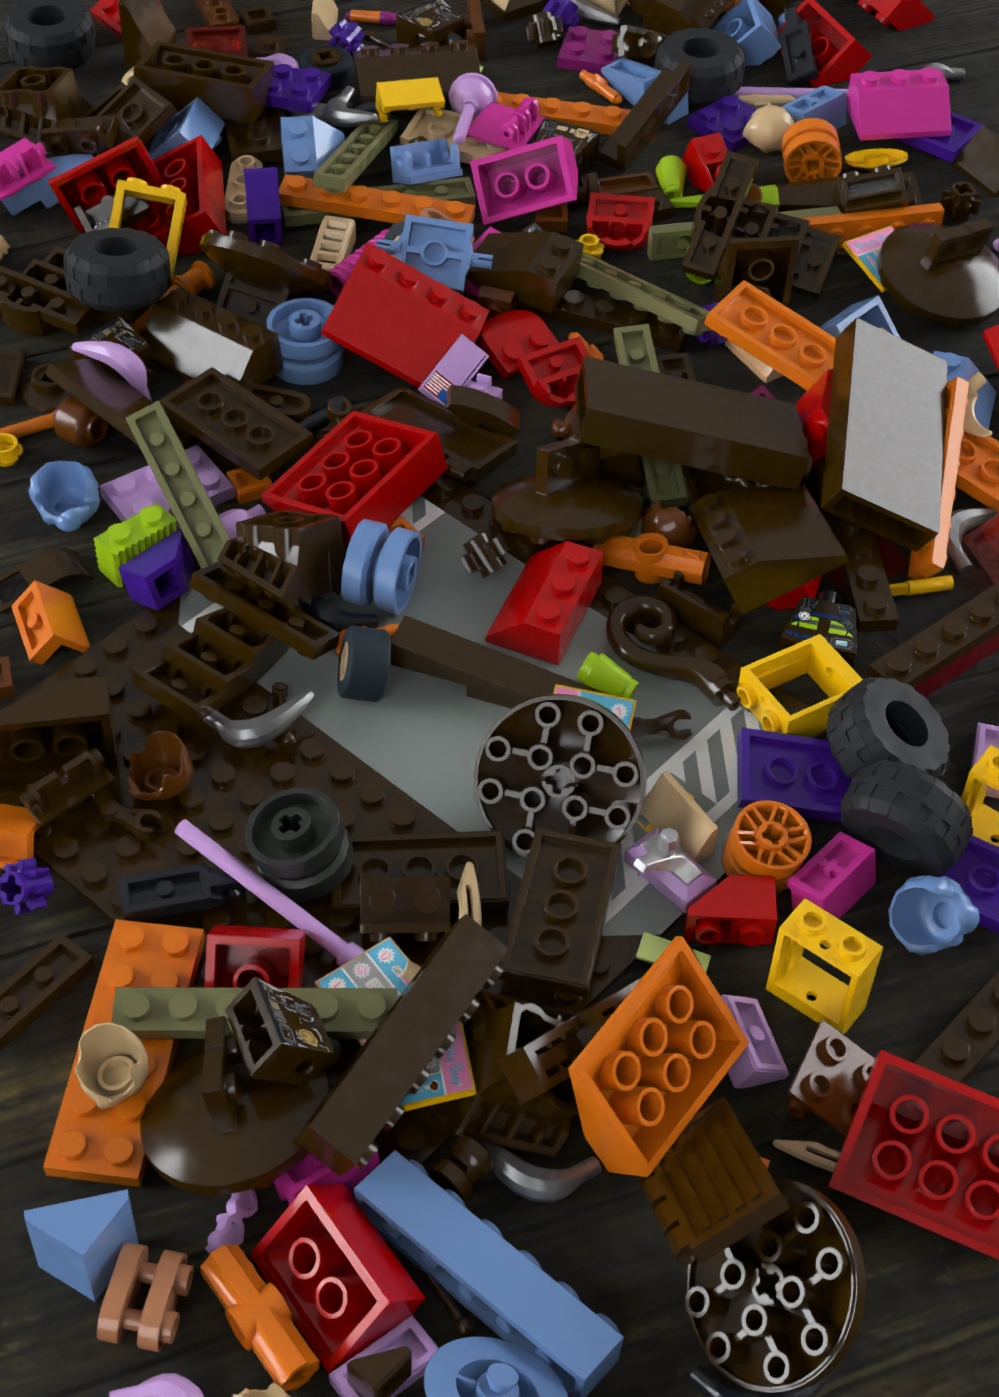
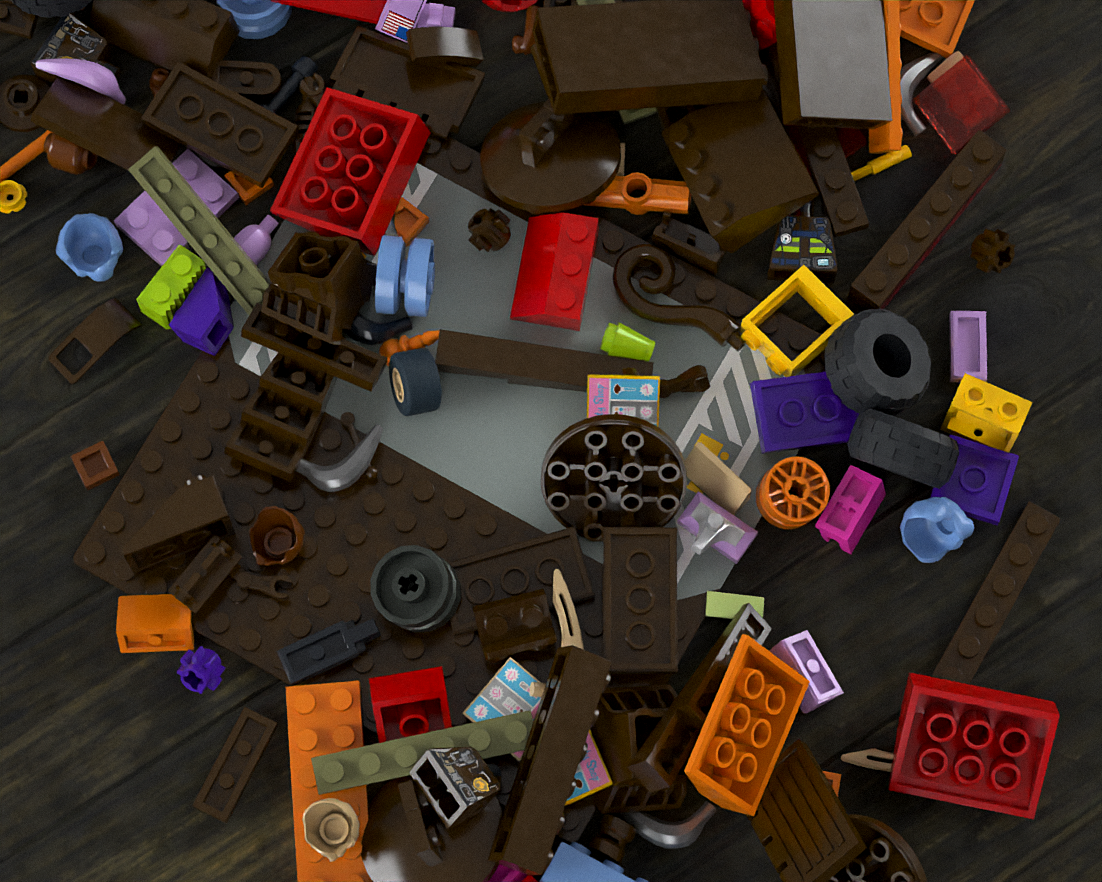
camera: 10 degrees left, 25 degrees up
orange panel [11,580,90,665] -> none
lavender bar [175,819,365,966] -> none
reddish brown hair [641,501,698,549] -> none
red slope [684,874,778,947] -> none
yellow window [766,898,883,1035] -> none
reddish brown hinge [786,1019,875,1136] -> none

